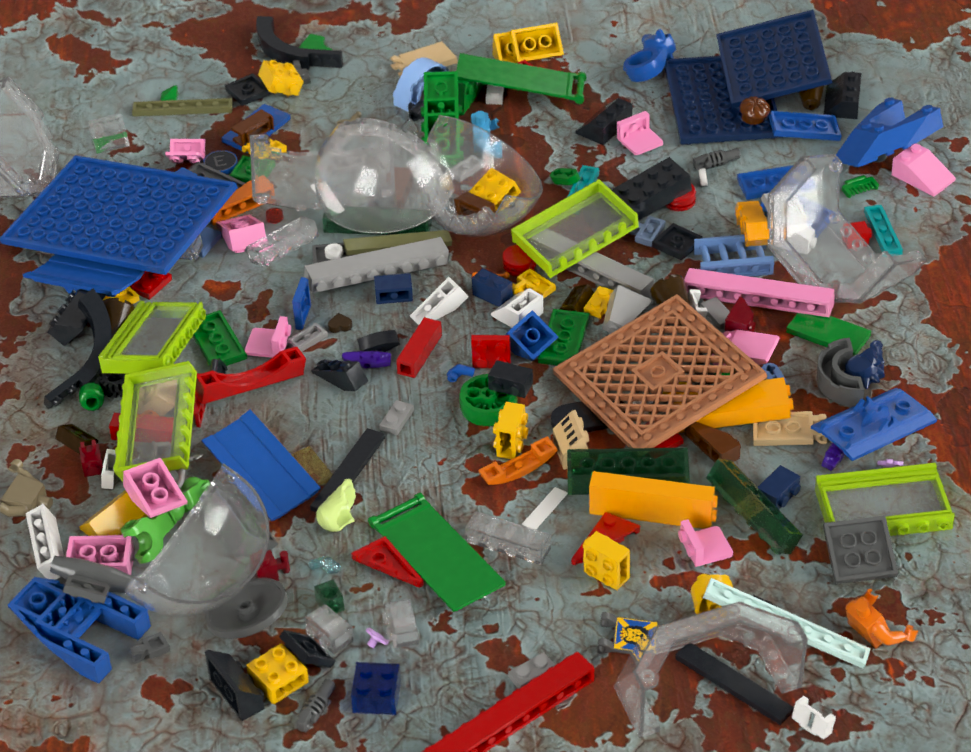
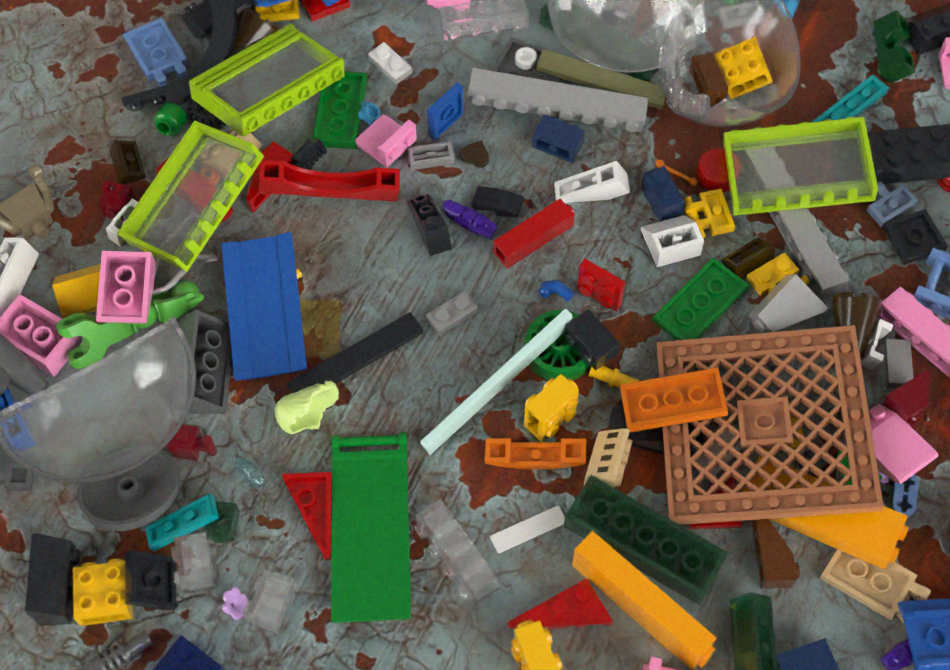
camera: 30 degrees right, 20 degrees up
blue slope [506,310,558,361] -> none
green beam [550,168,580,185] -> none
none -> medium blue tile [123,18,189,87]
none -> teal tile [145,493,219,551]
none -> dark azure plate [358,101,380,126]
none -> white plate [368,42,413,85]
none -> light aqua tile [420,309,573,455]
none -> yellow pin [588,366,639,388]
none -> orange plate [620,368,728,432]
none -> dark green arch [872,10,915,83]

